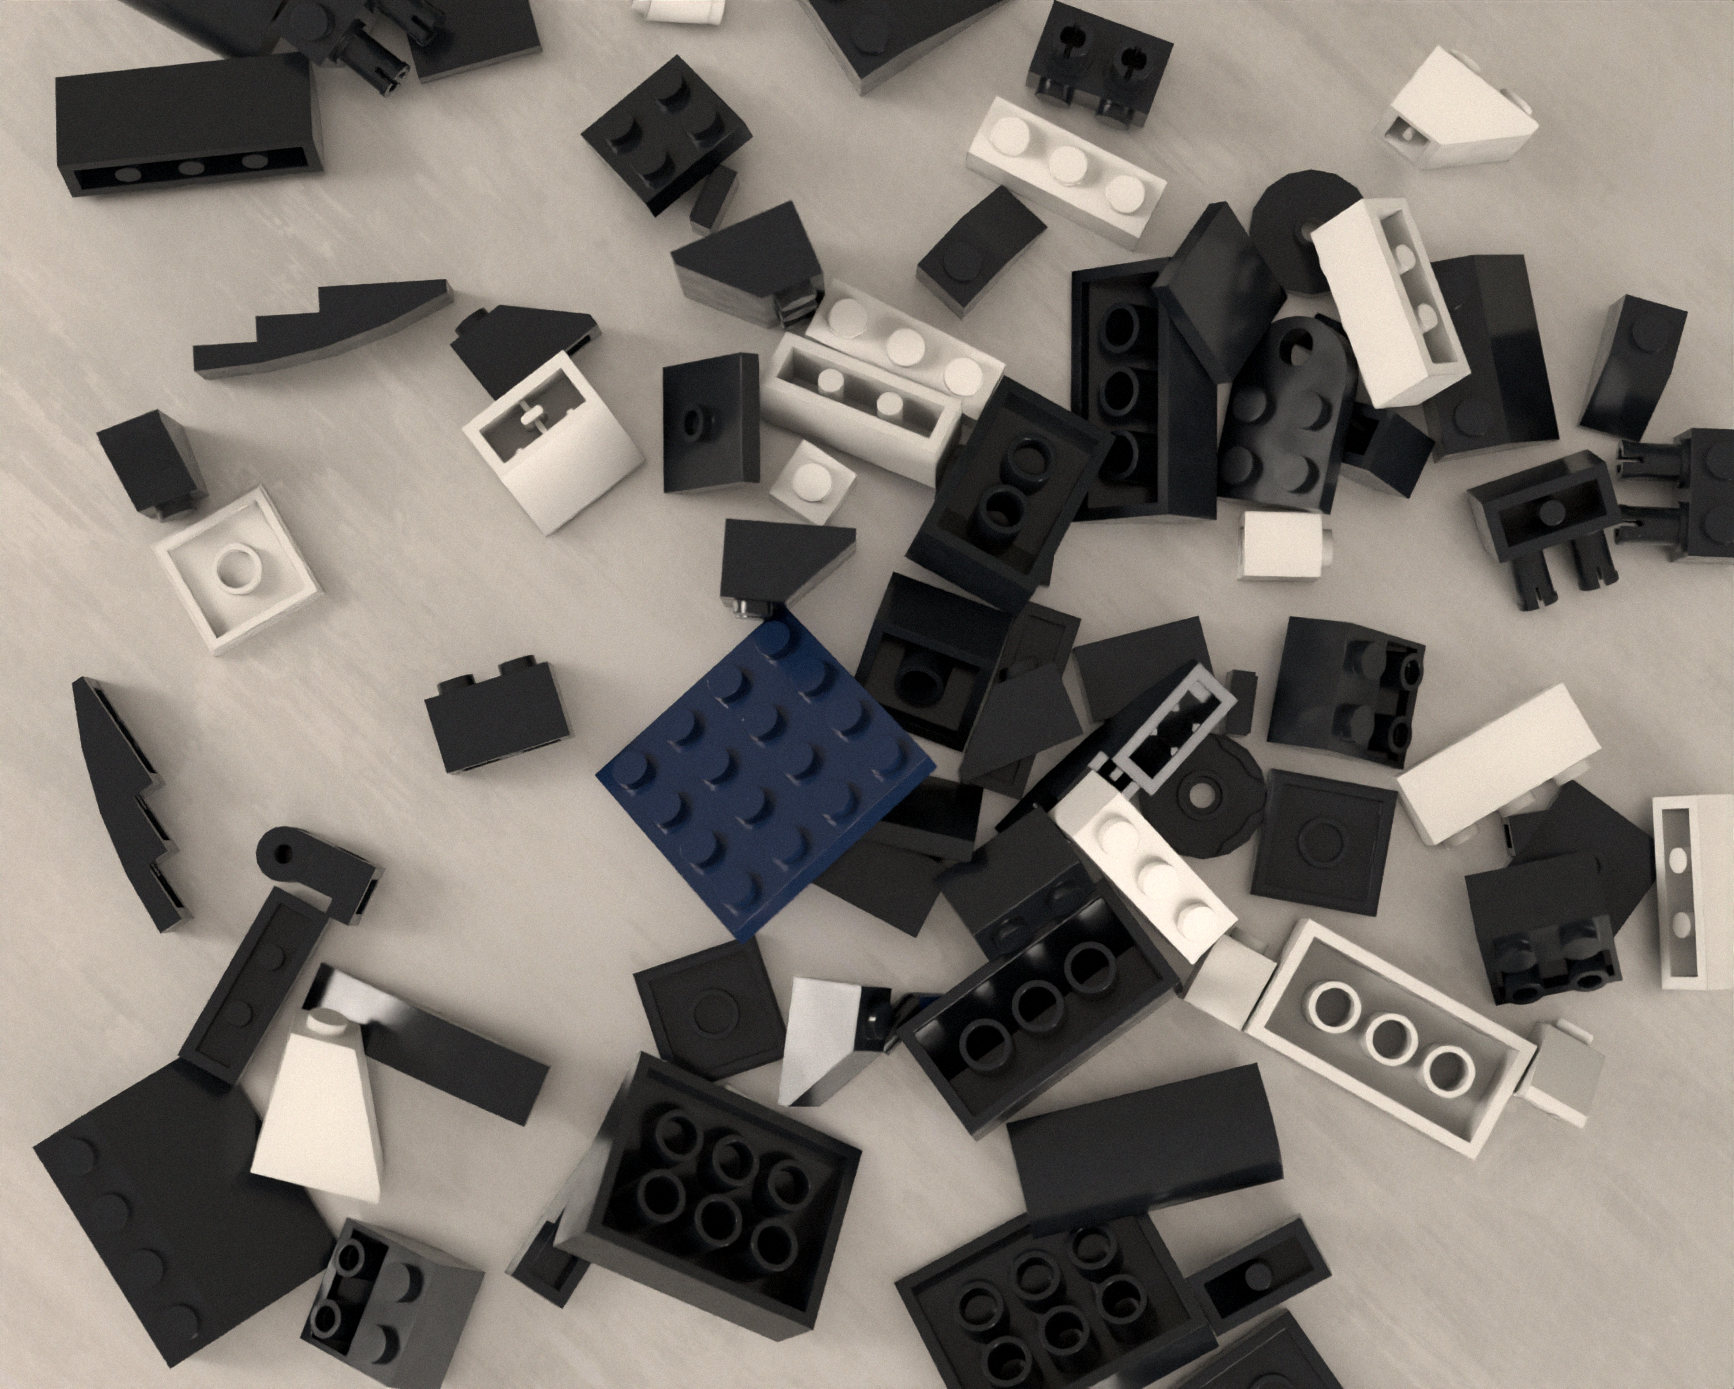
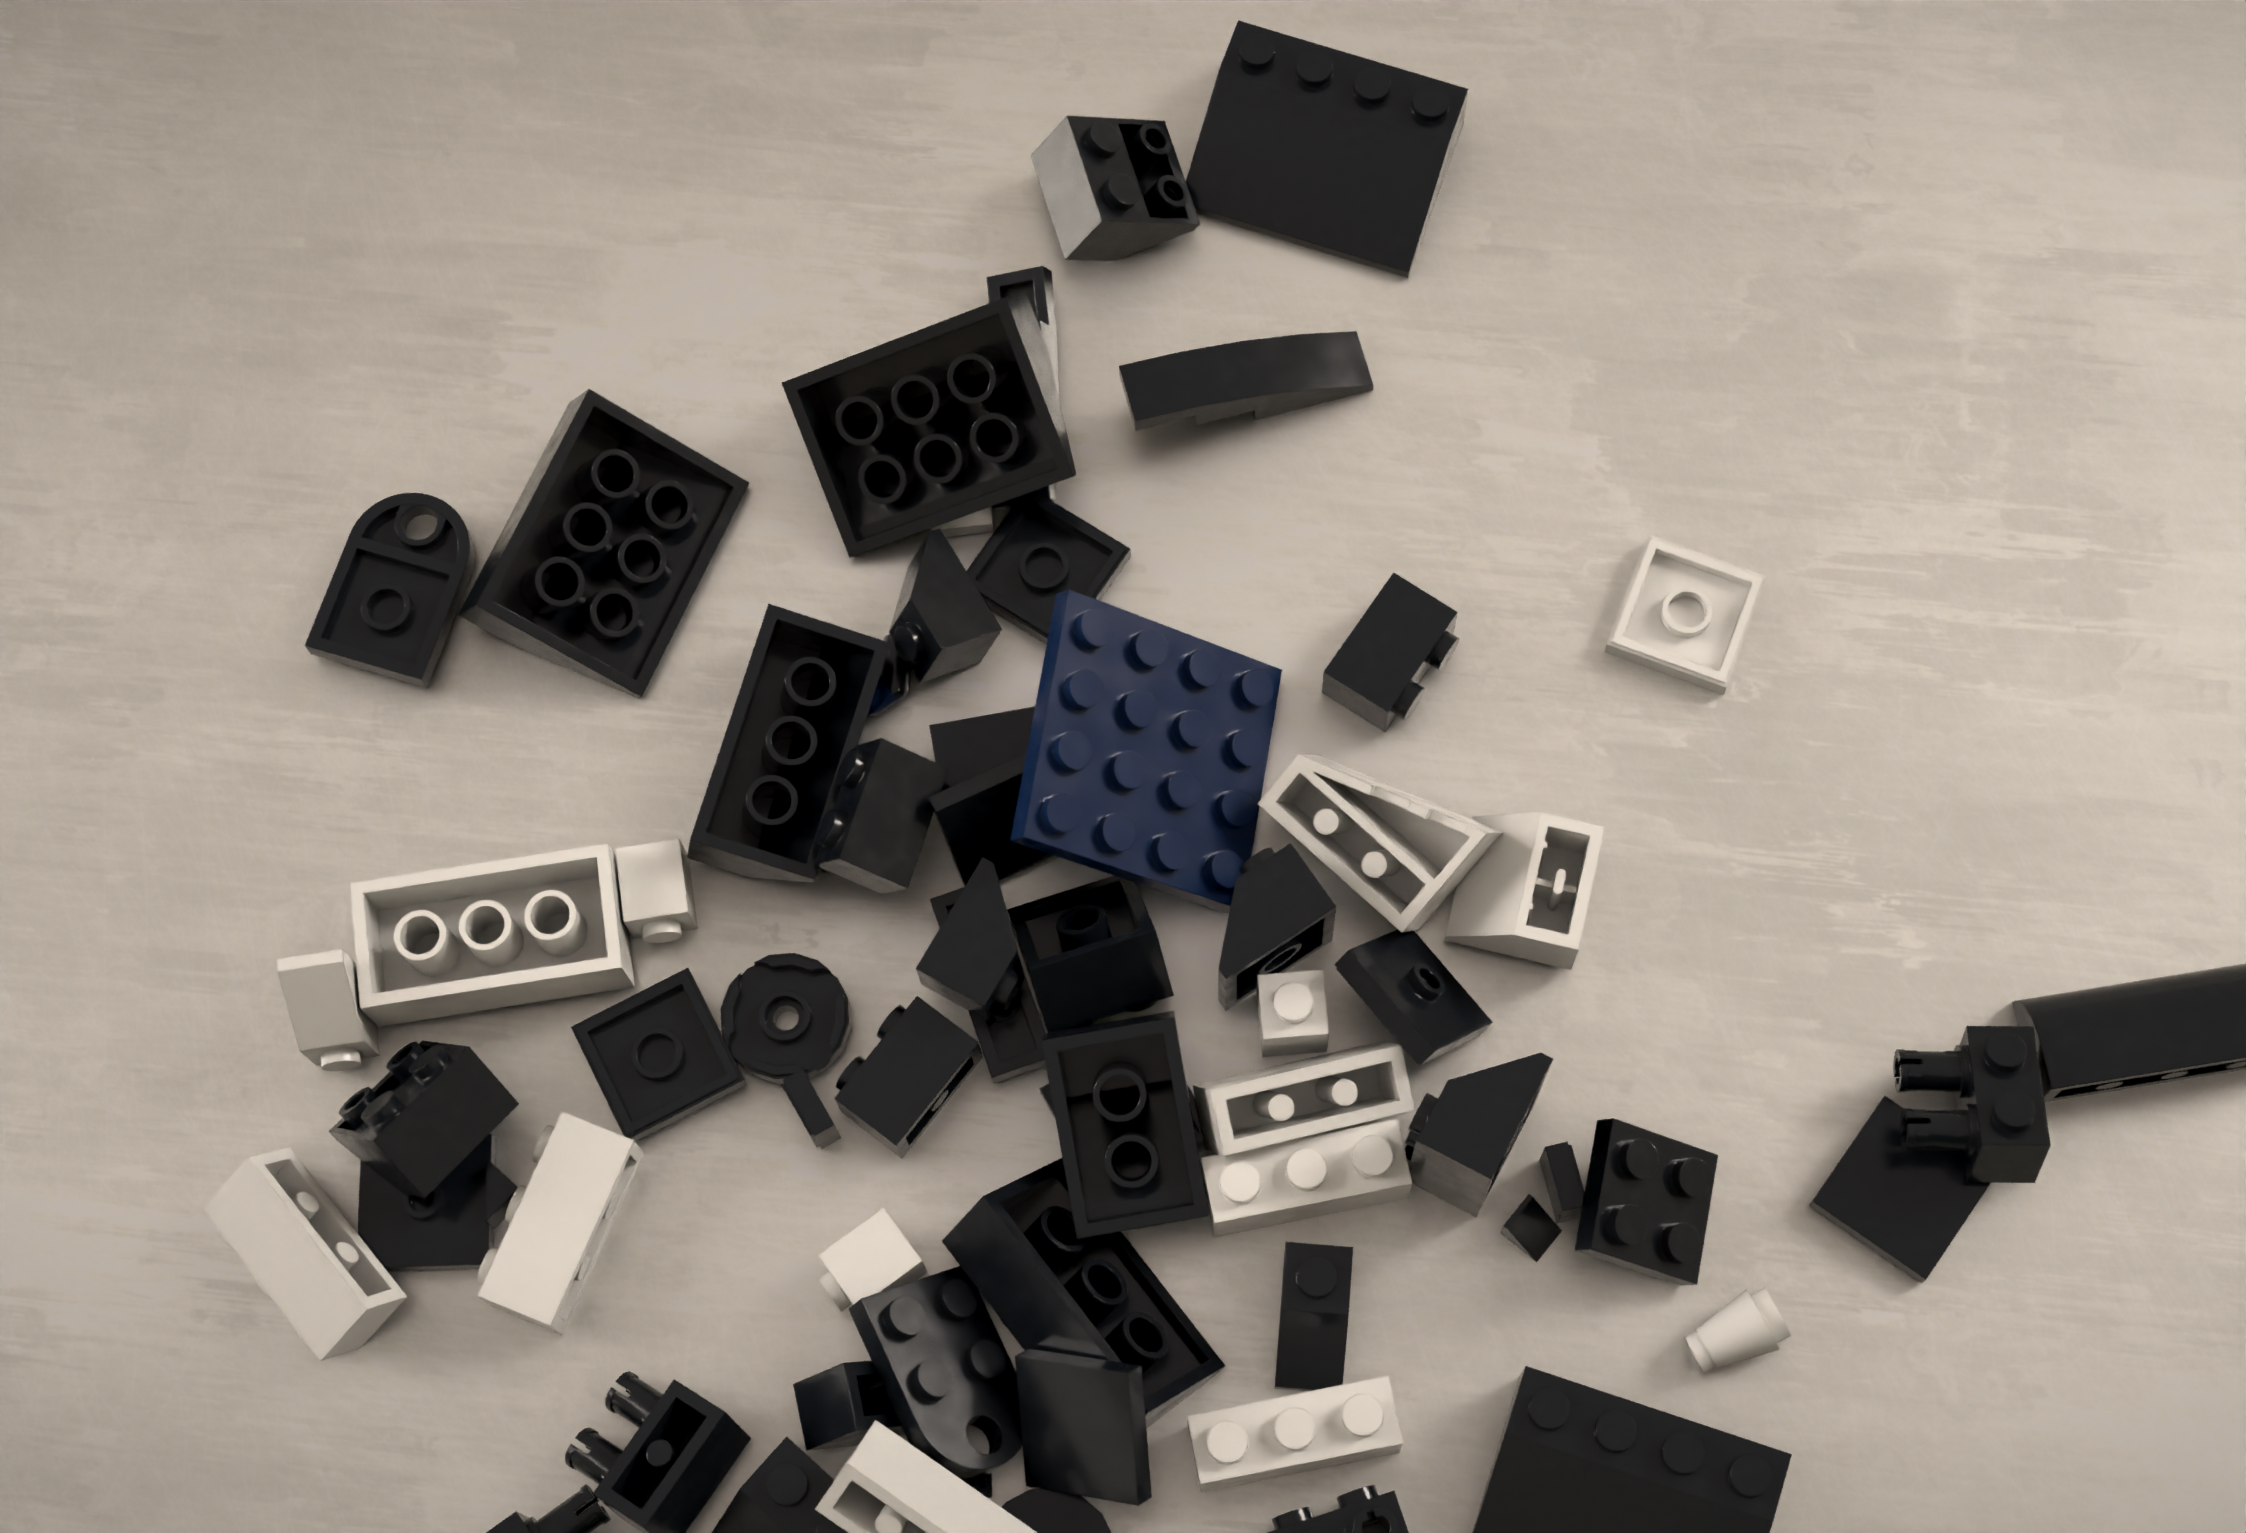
camera: 150 degrees right, 15 degrees down
black brick [55,51,324,198] -> none
black slope [72,676,194,934] -> none
black slope [96,409,210,523] -> none
black plate [177,885,333,1087] -> none
black slope [193,279,454,380] -> none
white slope [251,1008,384,1204] -> none
black leg [256,826,386,926] -> none
black slope [450,305,602,401] -> none
black slope [994,658,1238,845] -> none
black brick [1006,1063,1284,1240] -> none
white brick [1047,770,1238,964] -> none
black slope [1185,1213,1332,1337] -> none
black slope [1266,616,1426,770] -> none
none -> white wedge [1258,754,1502,933]
none -> black piece [1500,1194,1562,1262]

